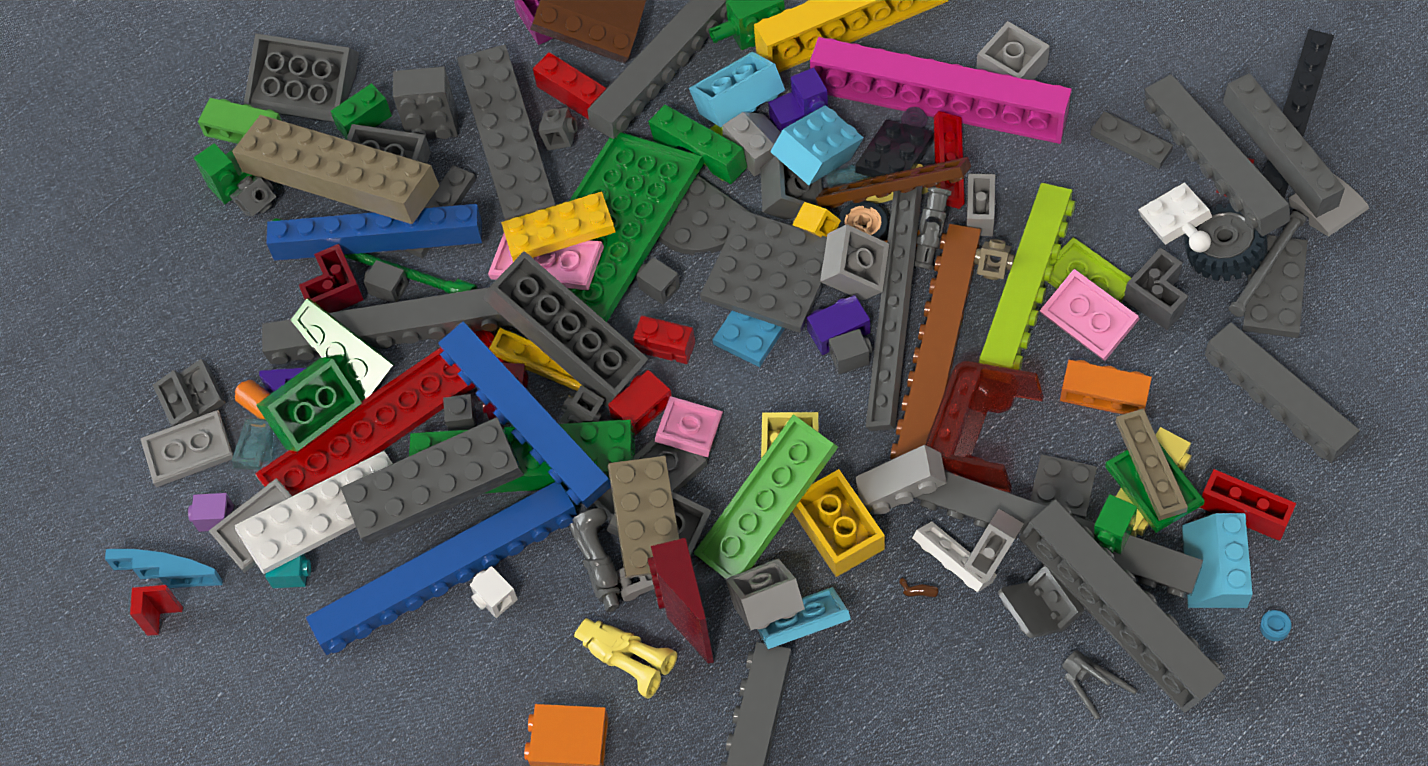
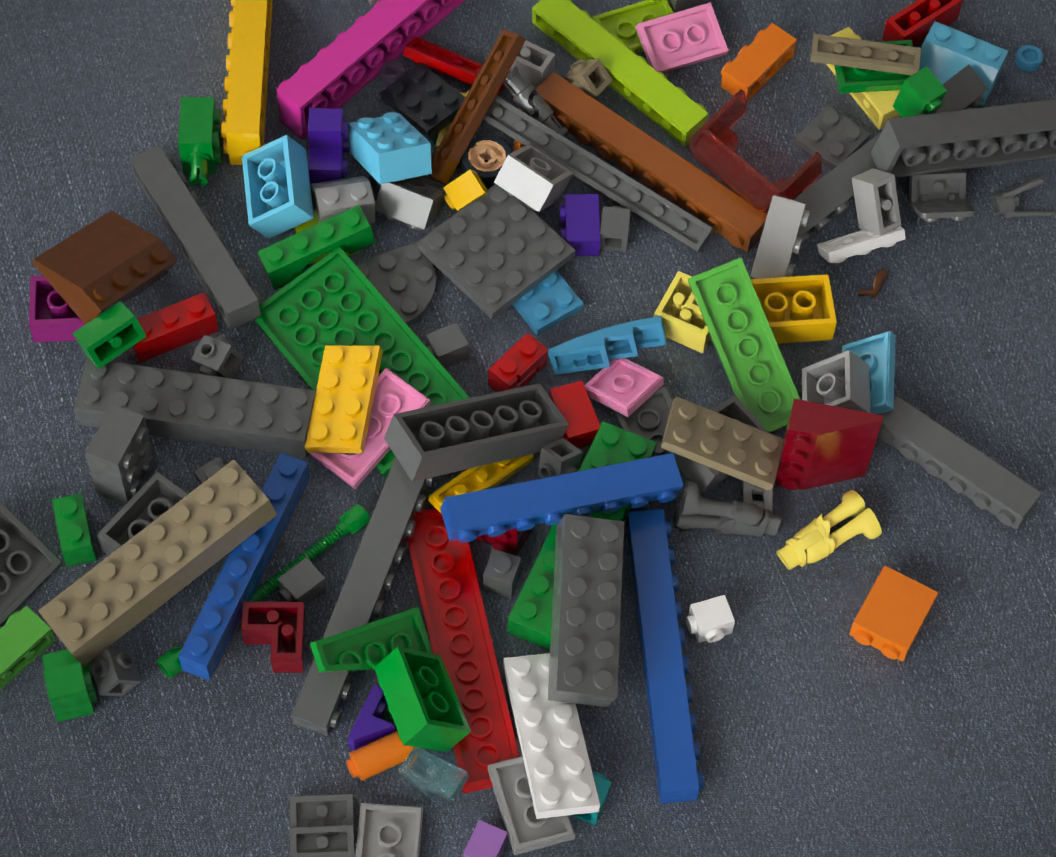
camera: 75 degrees left, 0 degrees up
none -> green brick [72,301,147,369]
none -> dark azure slope [548,316,667,375]

